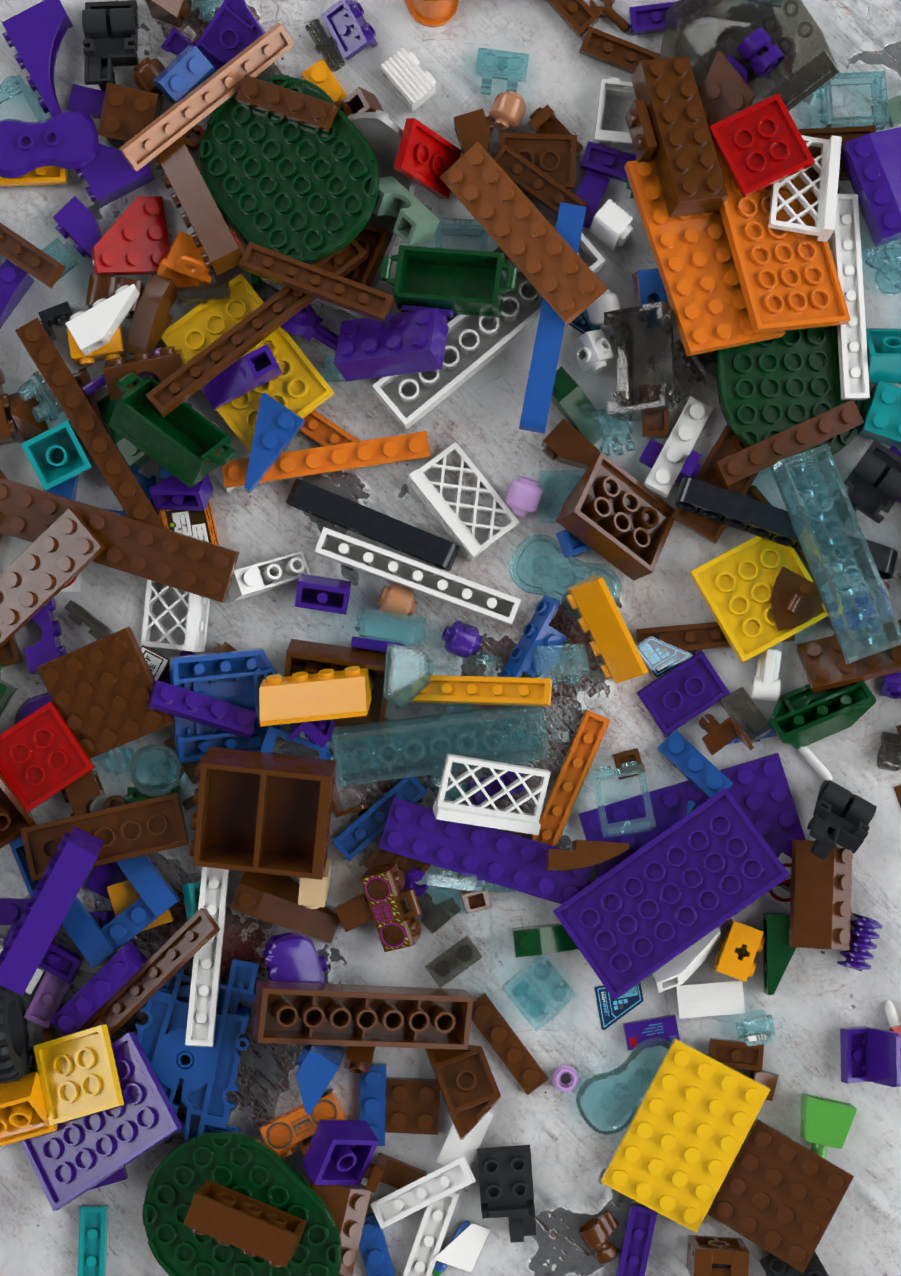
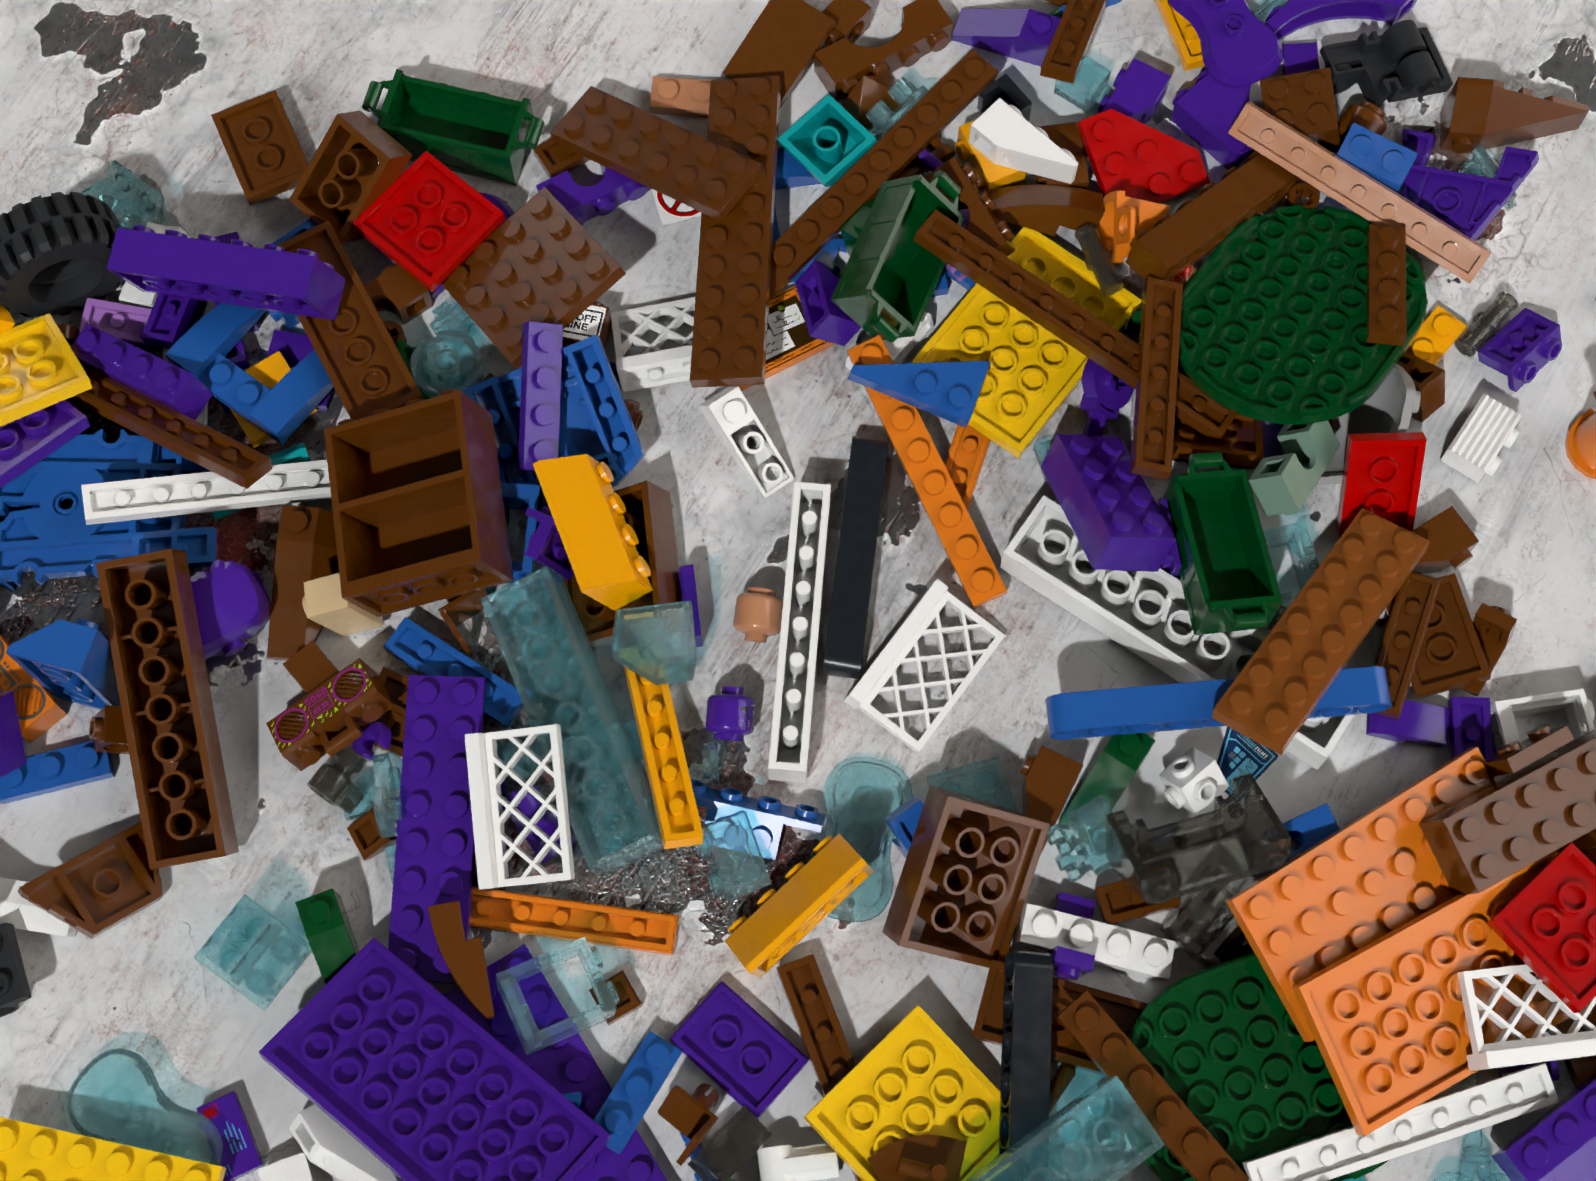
camera: 75 degrees right, 15 degrees down
clear smoke plate [64,600,114,640] -> none
dark purple slope [202,344,283,410] -> none
dark purple brick [295,573,351,615] -> none
clear light blue window [355,608,427,648] -> none
reddish brown plate [385,1077,440,1135] -> none
clear smoke plate [425,935,483,988] -> none
reddish brown plate [471,993,549,1095] -> none
clear light blue plate [475,48,529,95] -> none
nougat head [489,91,526,132] -> none
lavender head [505,476,543,516] -> none
lavender plate [552,1065,579,1092] -> none
white head [586,289,622,330] -> none
white brick [590,199,634,251] -> none
dark blue sticker [595,983,643,1030] -> none
sticker [636,636,693,677] -> none

